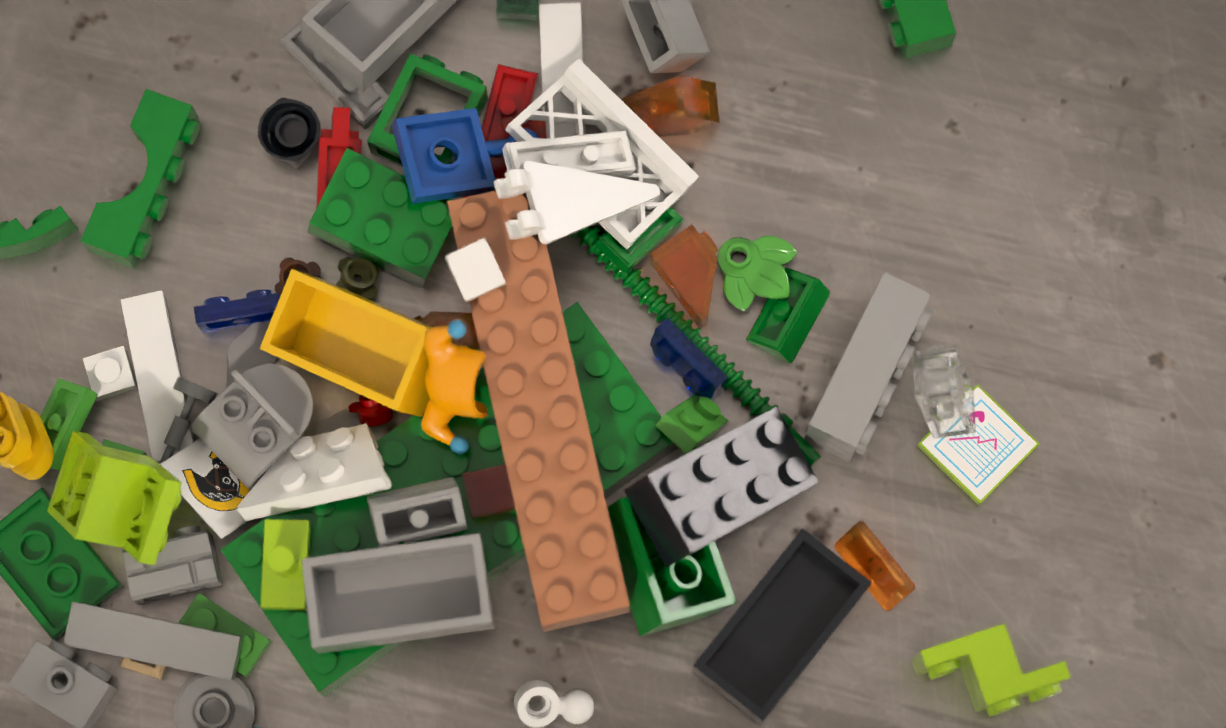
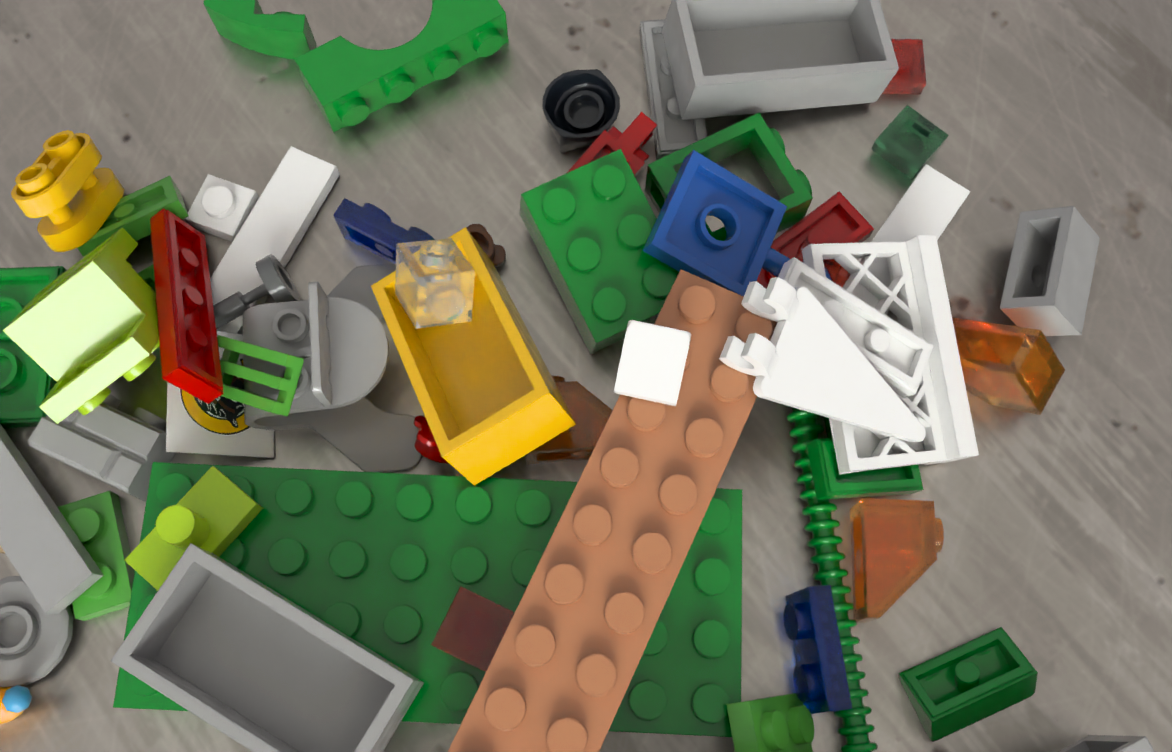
camera: 35 degrees right, 5 degrees down
white wing [237,424,392,521] -> none
olive plate [336,257,379,300] -> none
light grey brick [367,477,467,548] -> none
light orange piece [421,320,488,455] -> none
bright green plate [718,236,797,311] -> none
none -> red tile [150,208,224,404]
none -> bright green tile [217,335,304,416]
none -> clear brick [395,238,475,329]

